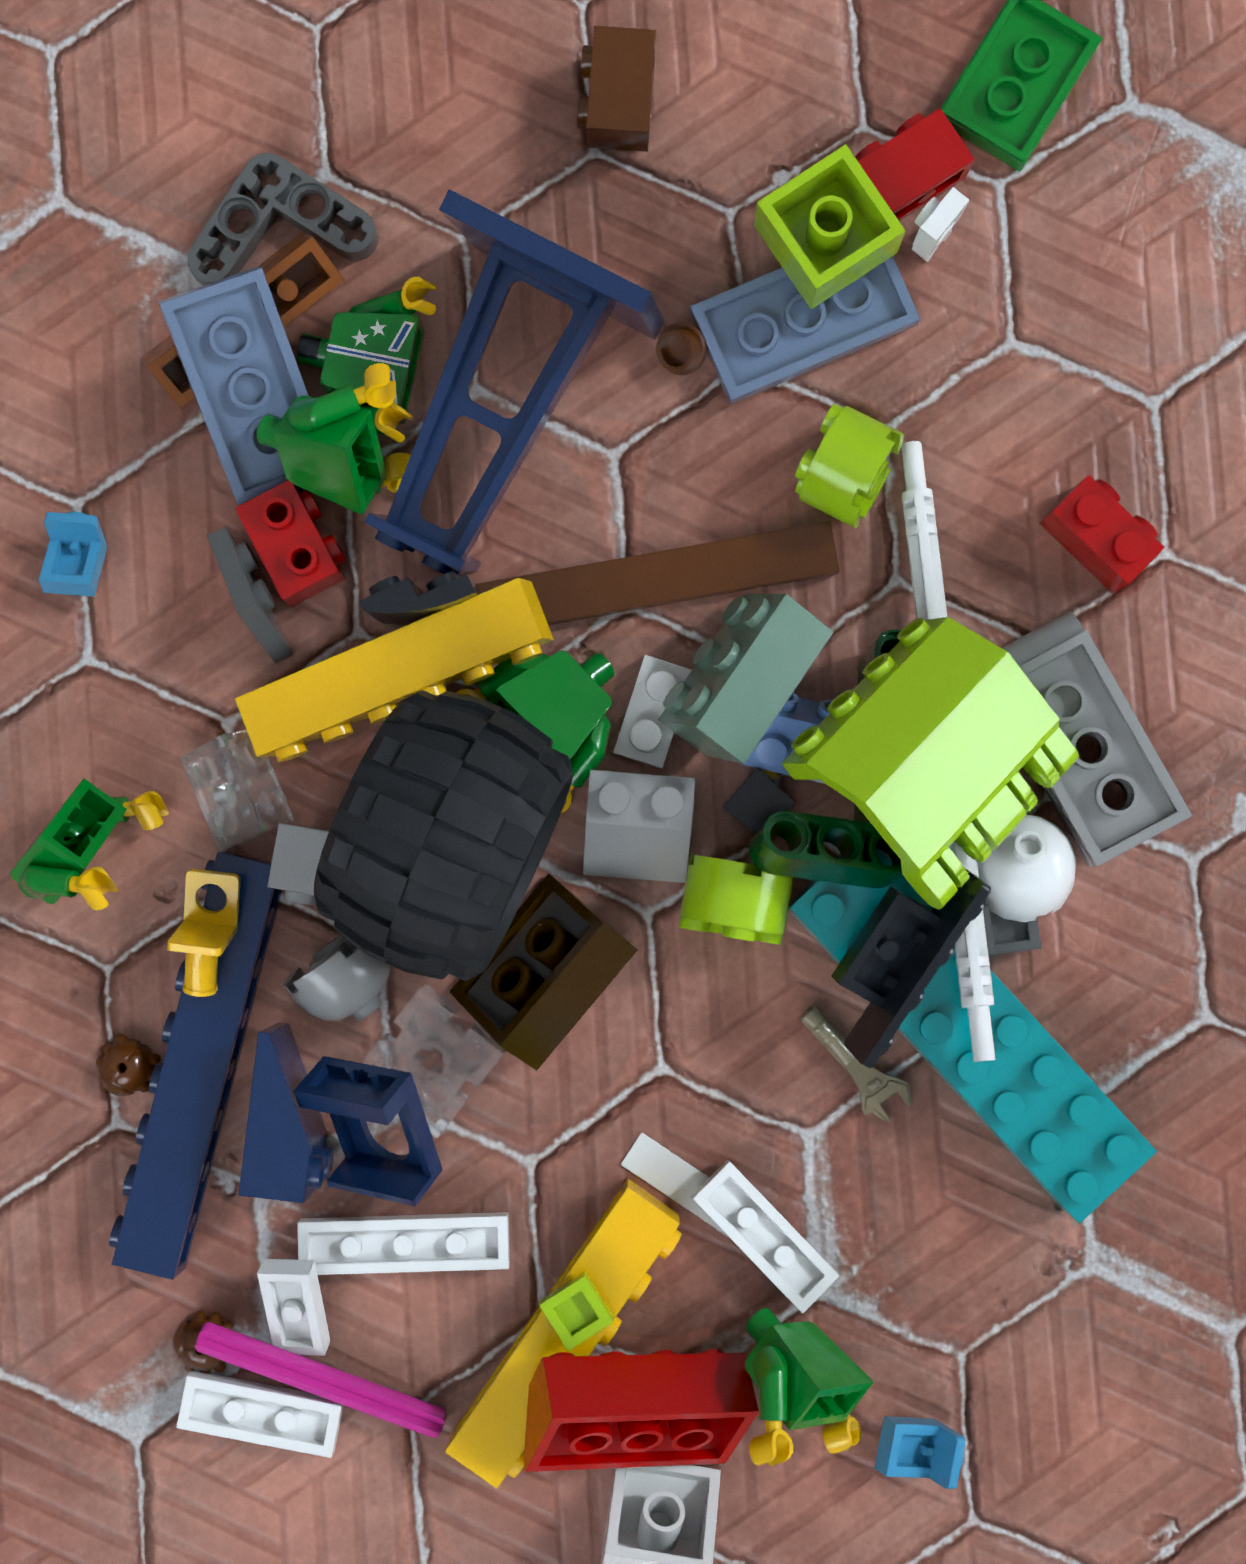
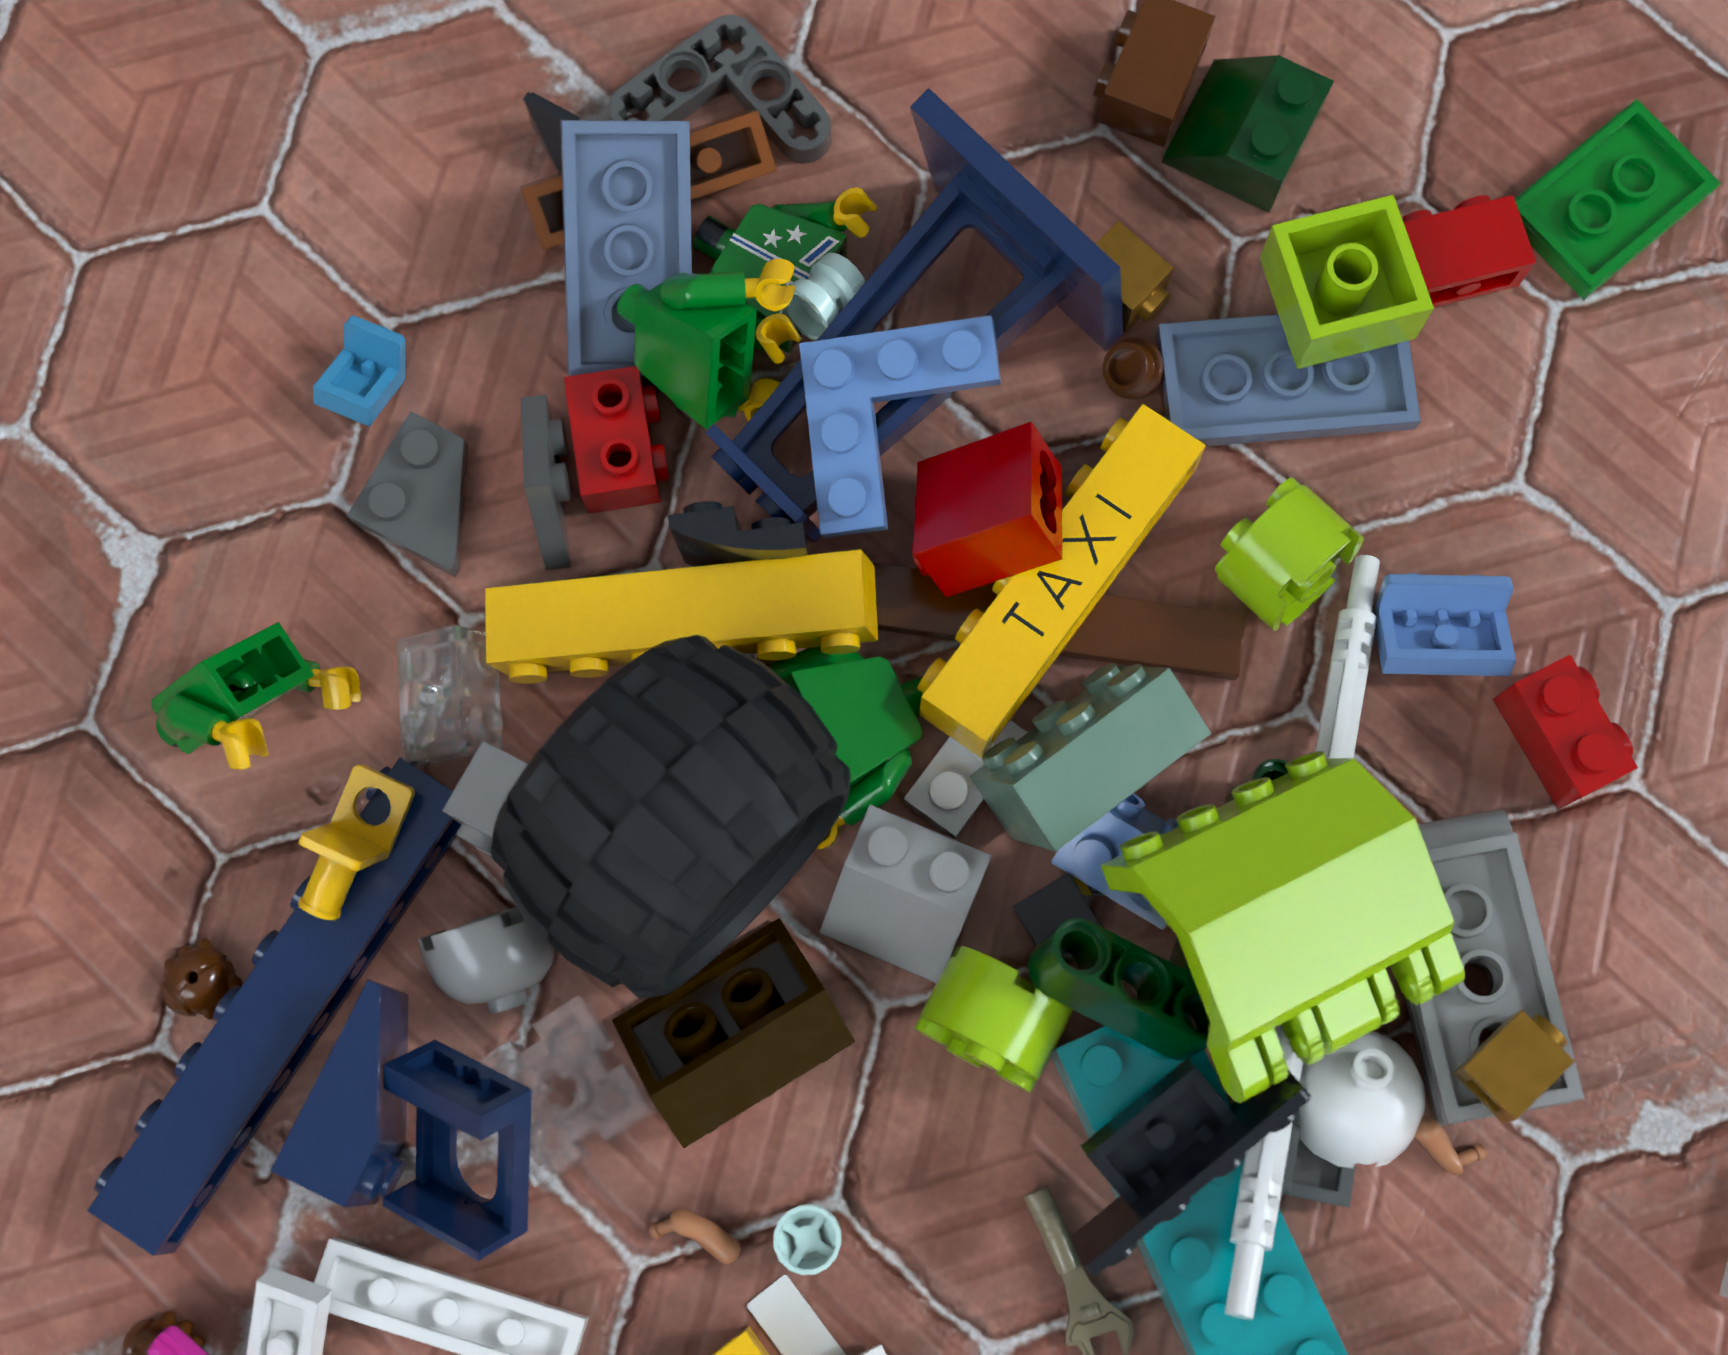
camera: 15 degrees right, 10 degrees down
white plate [912,187,969,262] -> none
none -> dark grey wing [347,411,468,577]
none -> black slope [523,92,580,173]
none -> nougat piece [649,1208,741,1264]
none -> light aqua wheel [773,1204,842,1275]
none -> light aqua wheel [783,252,866,341]
none -> medium blue plate [799,315,1002,538]
none -> red piece [912,421,1063,597]
none -> yellow brick [917,404,1206,758]
none -> pearl gold brick [1095,220,1174,333]
none -> dark green slope [1161,55,1334,213]
none -> medium blue bracket [1373,573,1516,676]
none -> nougat piece [1415,1117,1487,1175]
none -> pearl gold brick [1452,1010,1575,1124]

